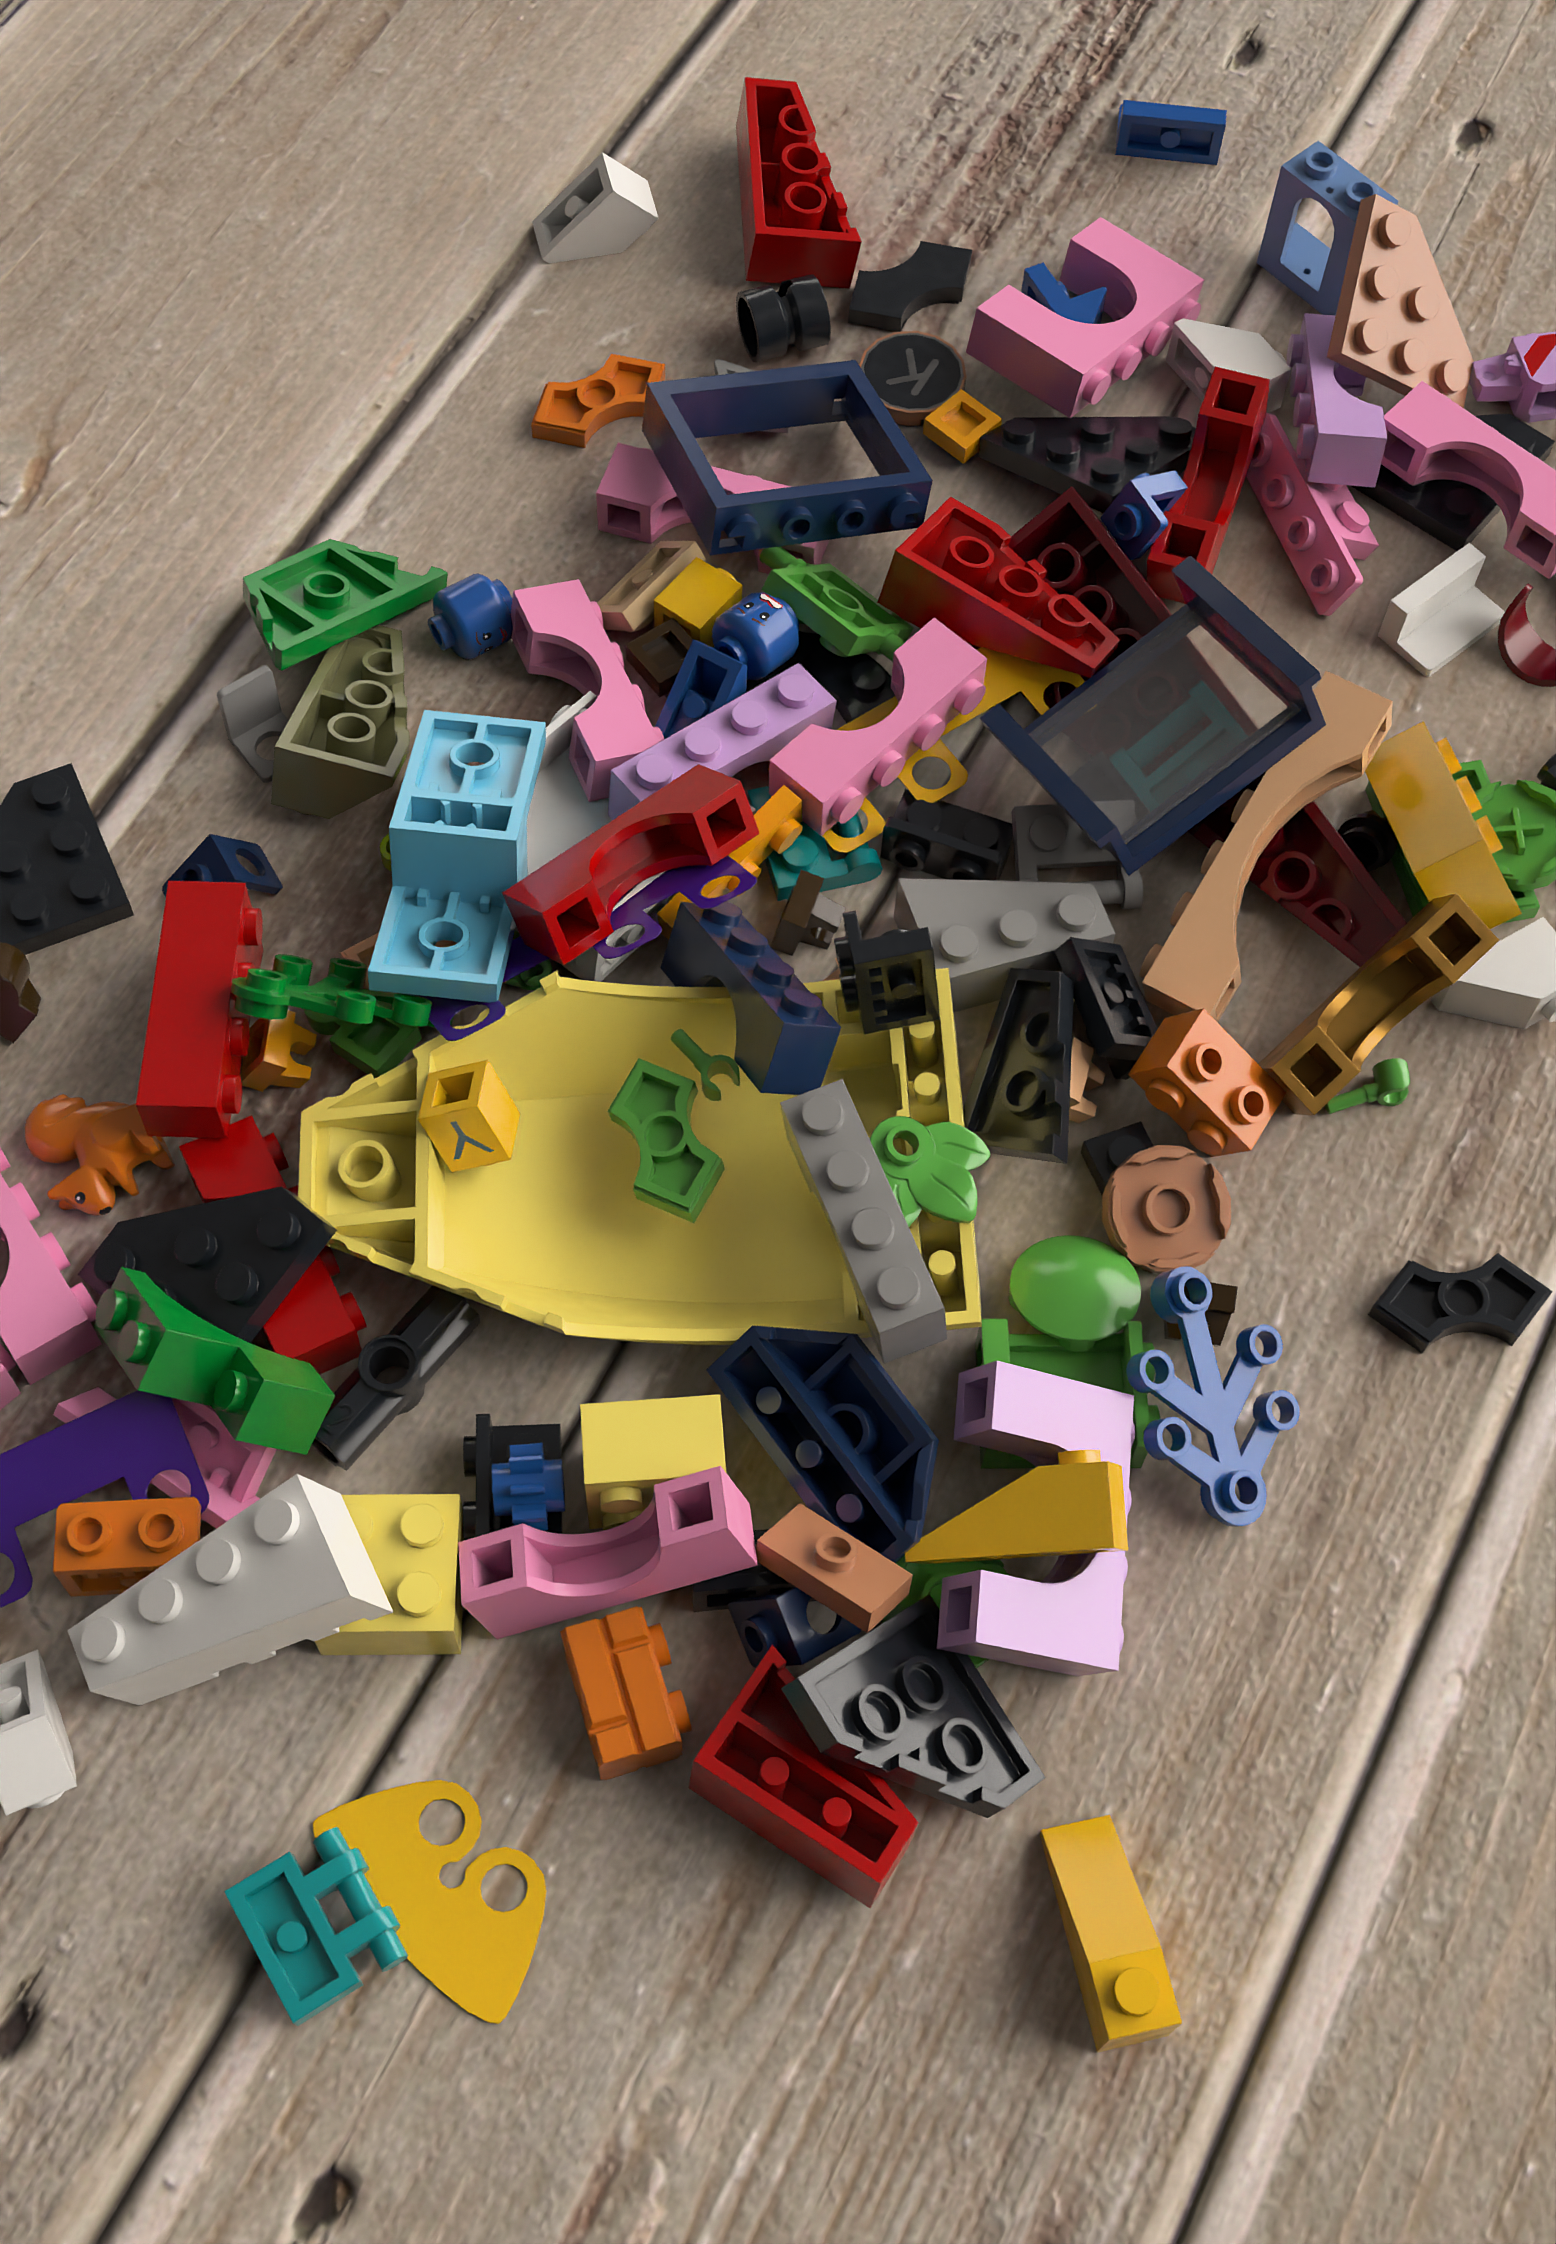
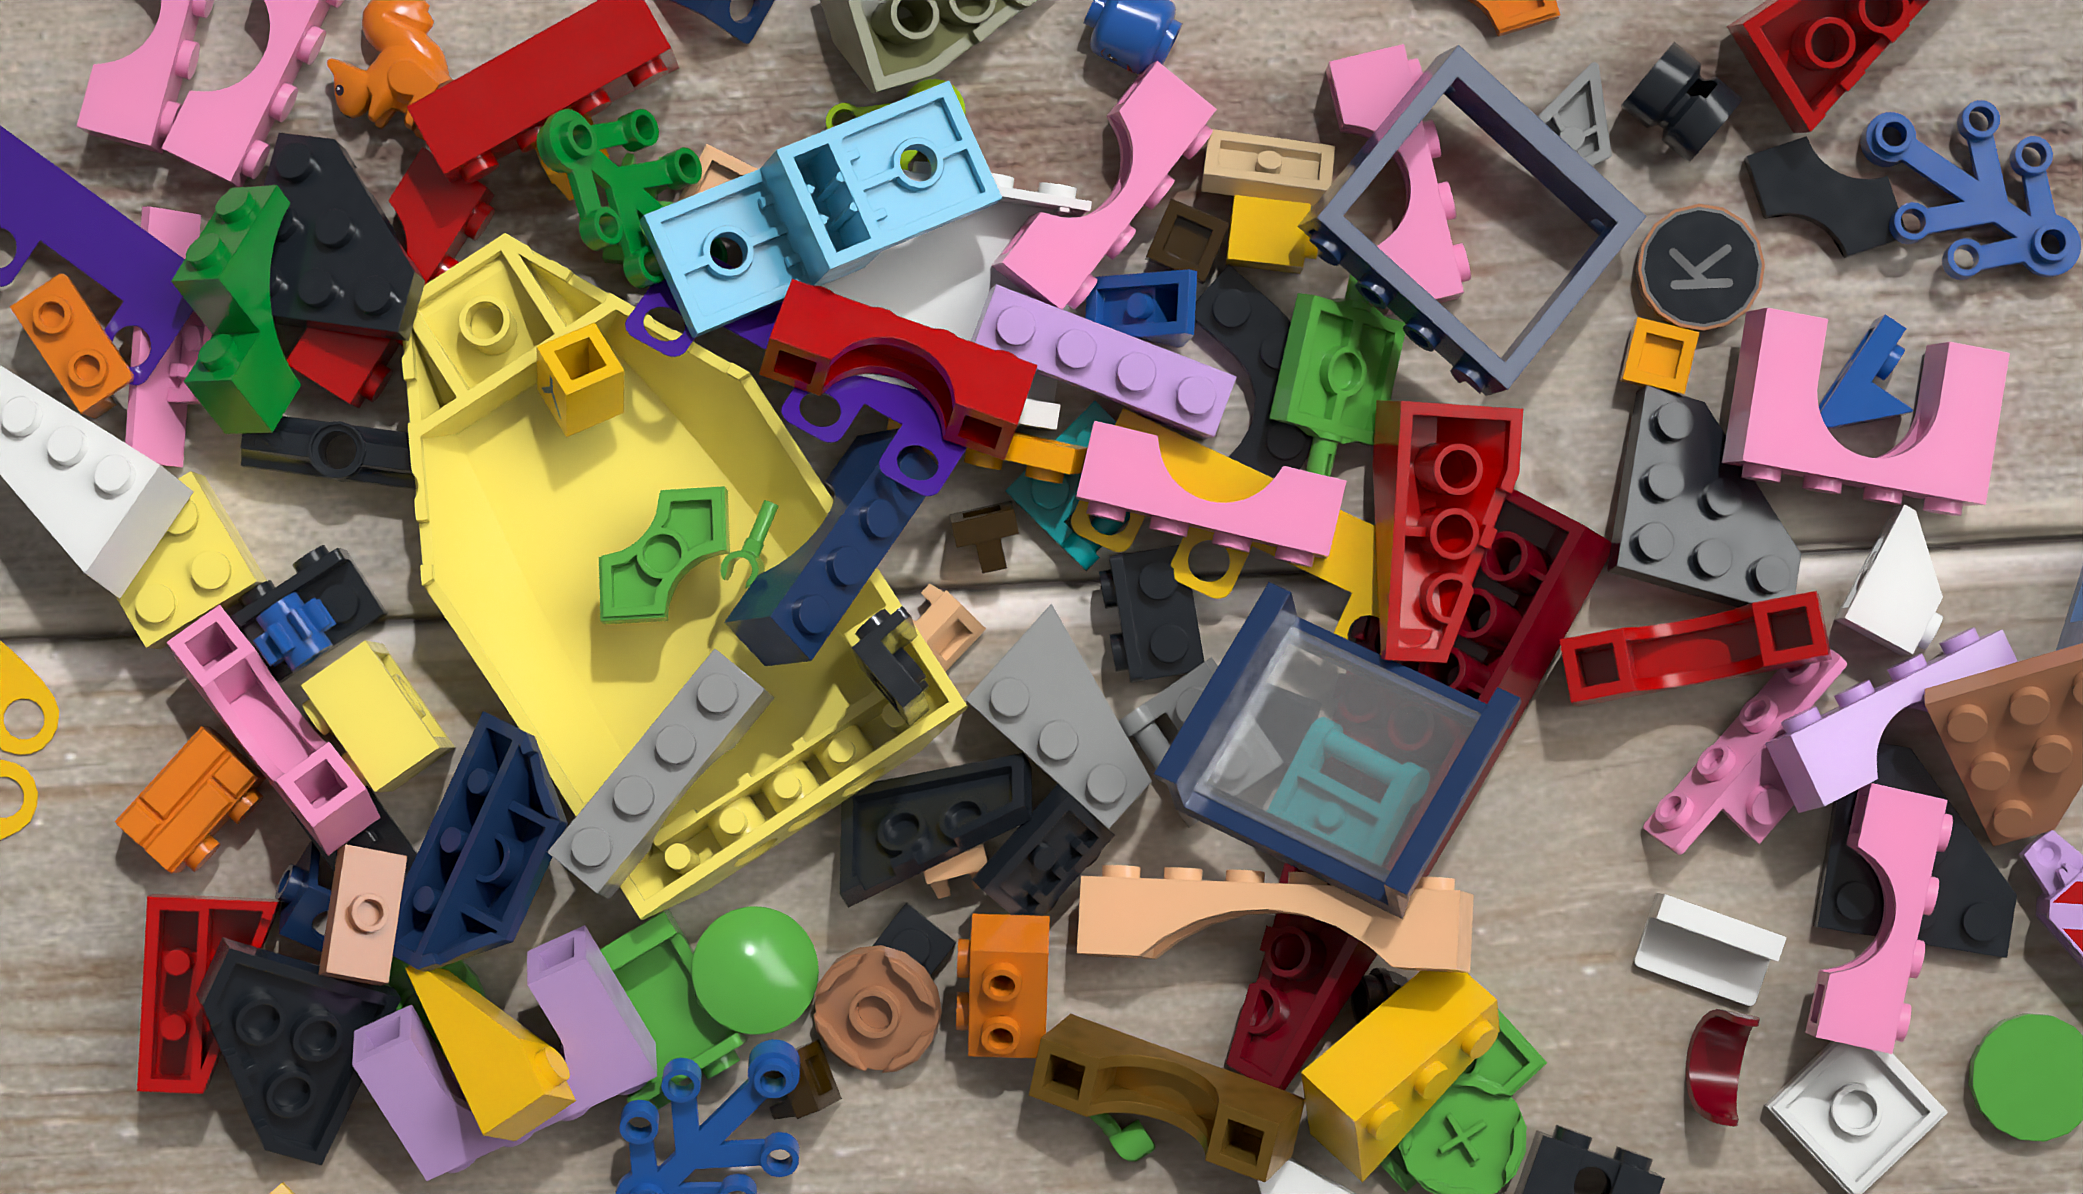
camera: 65 degrees right, 25 degrees up
blue head [712,593,799,681] -> none
bright green plate [869,1116,990,1227] -> none
blue bracket [1100,470,1188,560] -> none
none -> plant [1860,100,2081,280]

